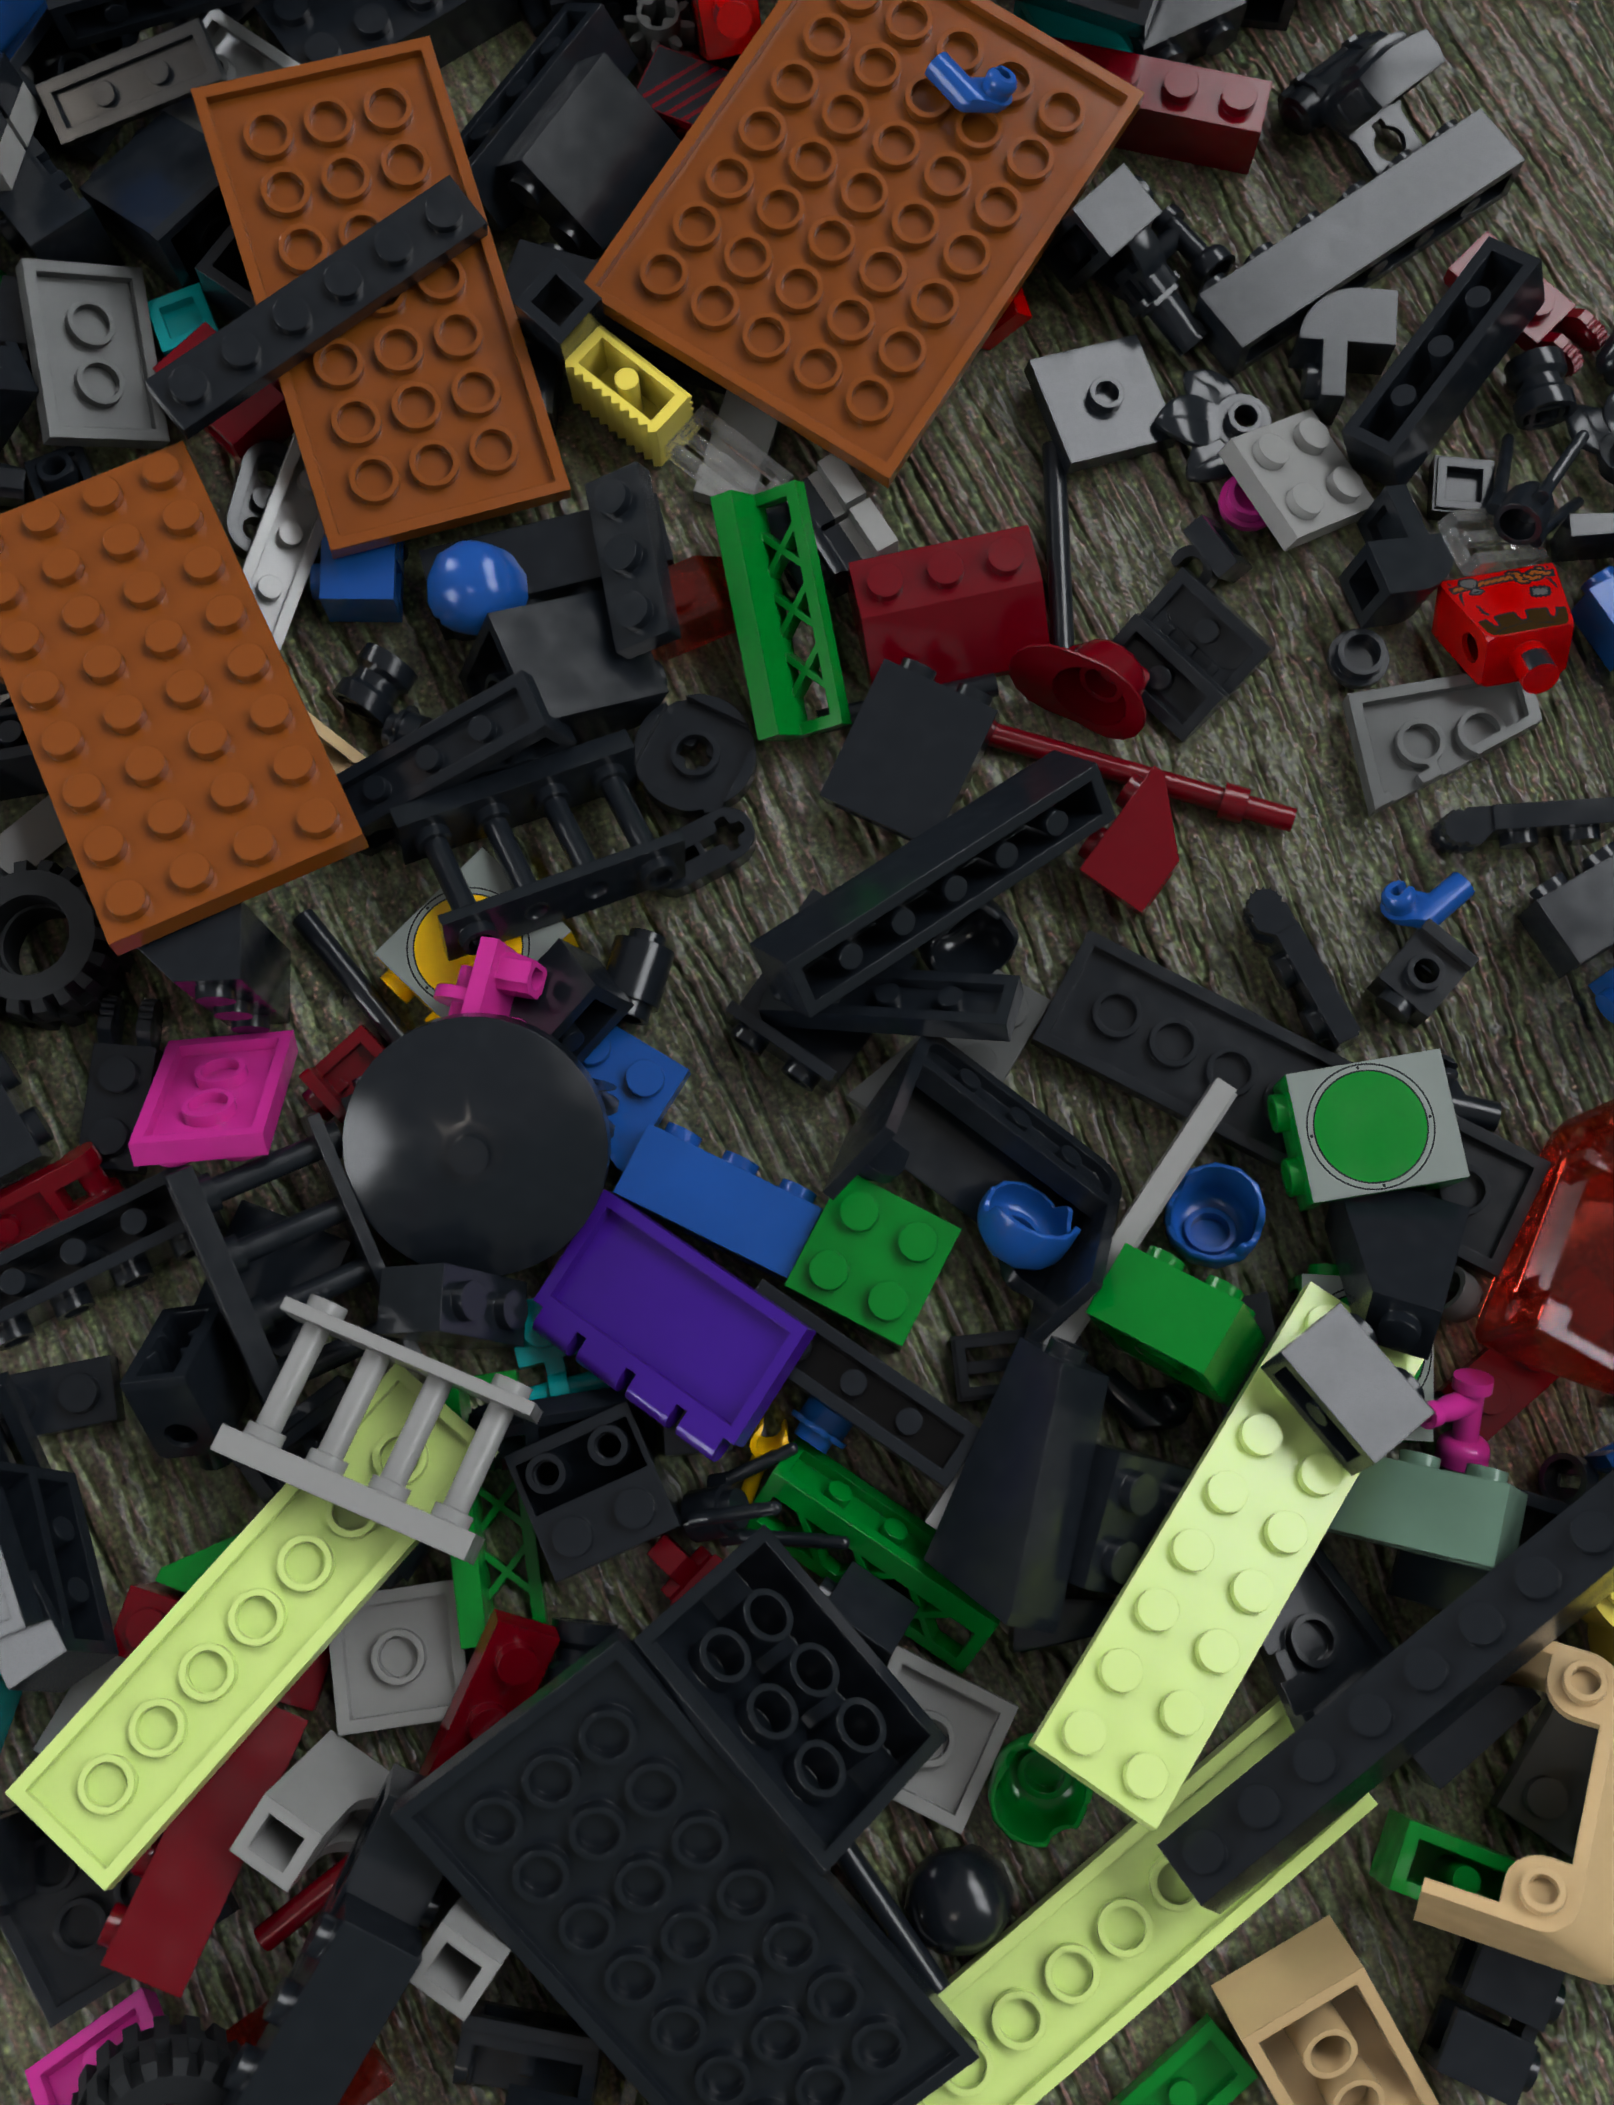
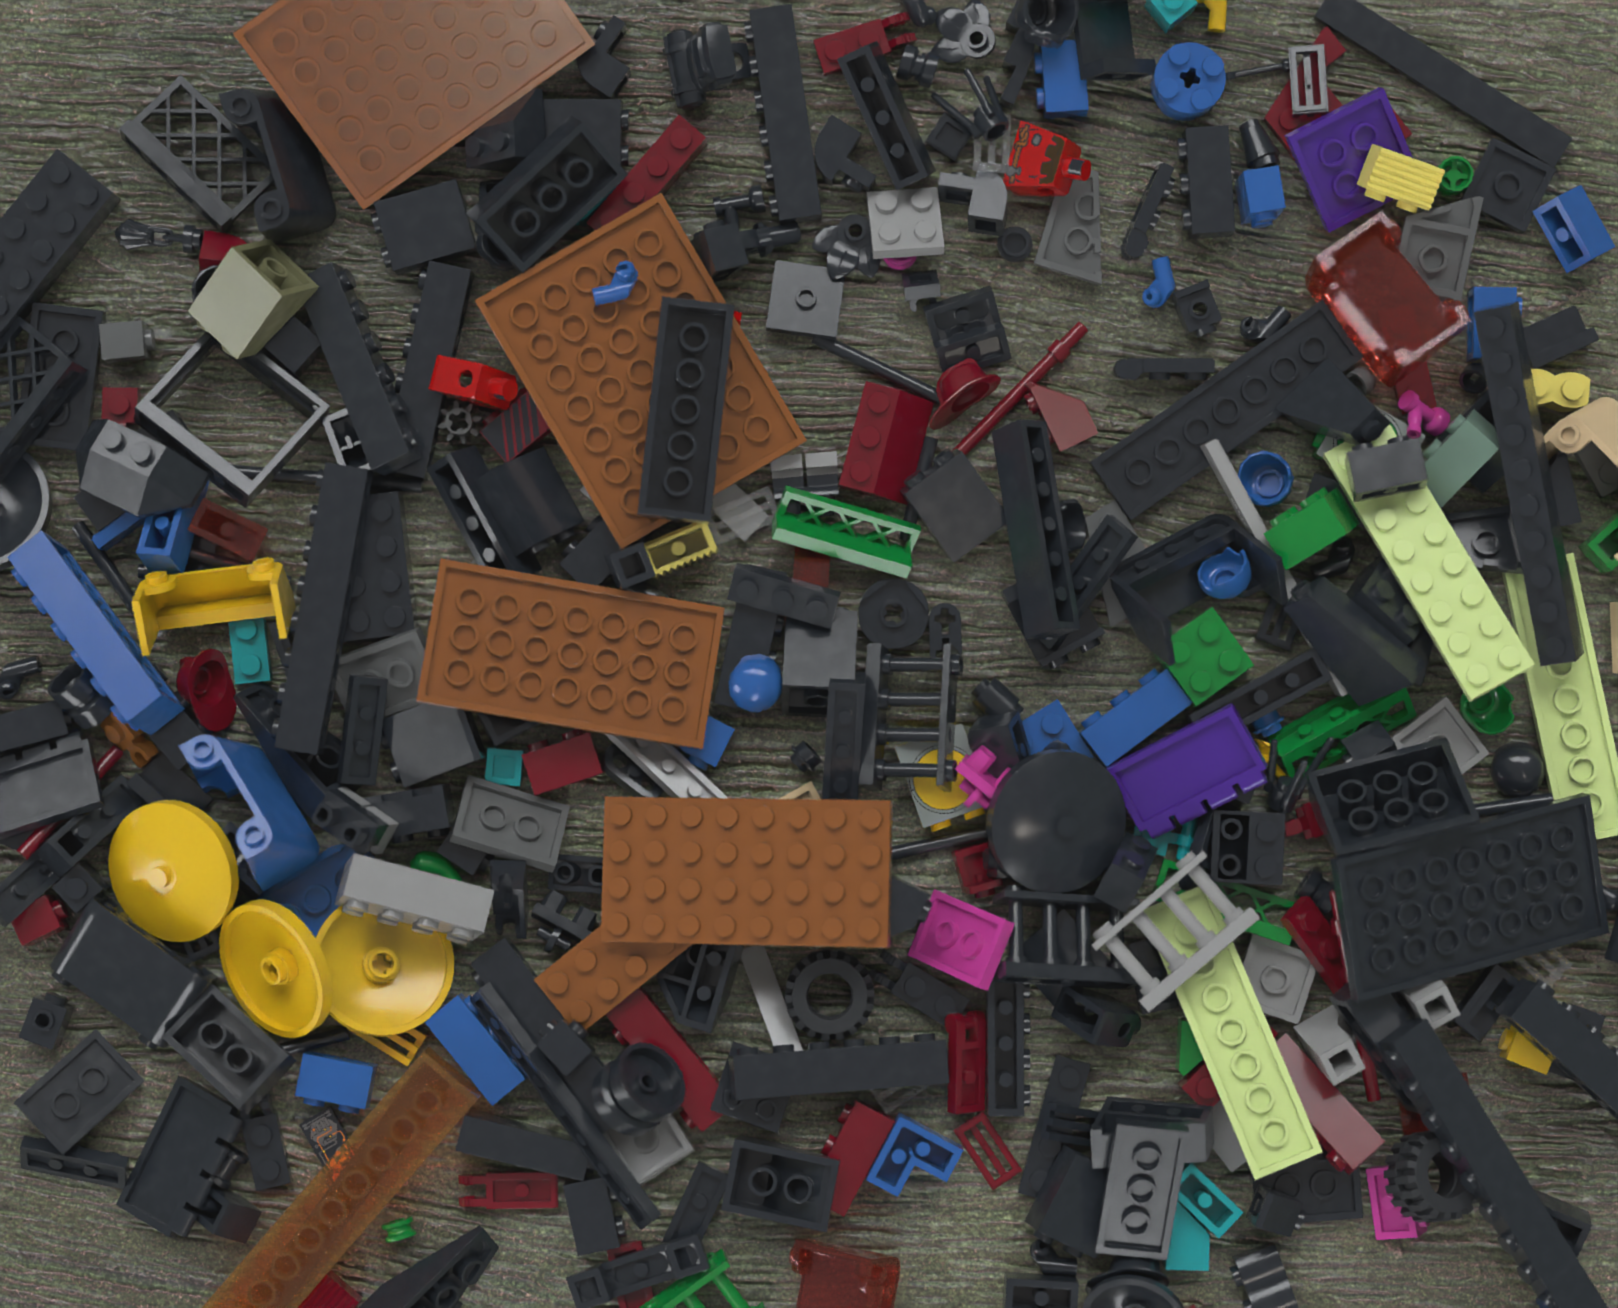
camera: 60 degrees left, 10 degrees up
black plate [145,175,488,440] -> none
black wheel [333,642,418,729] -> none
panel [1267,1048,1470,1212] -> none
none -> black brick [637,296,735,524]

